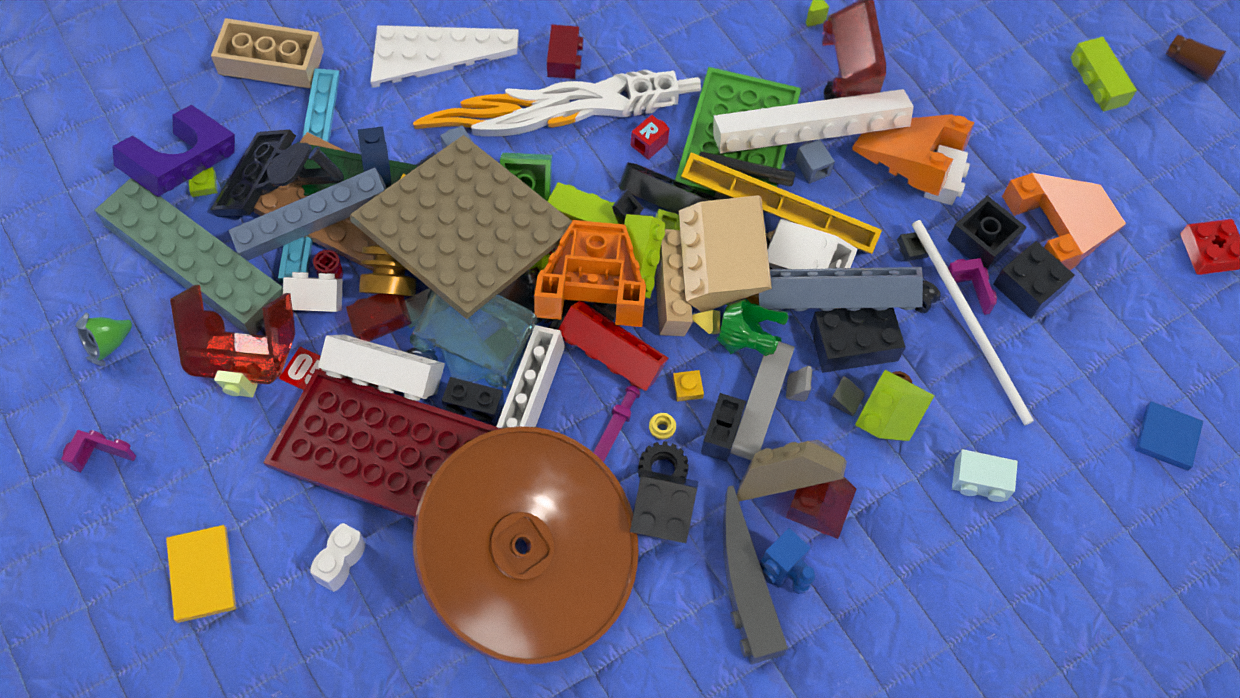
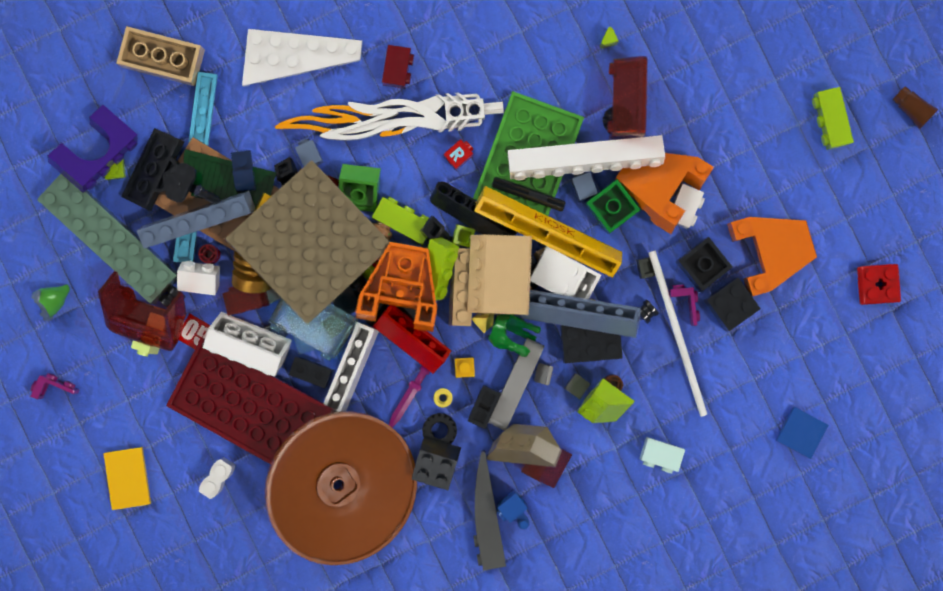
camera: 10 degrees right, 25 degrees up
none -> green brick [585,179,640,234]

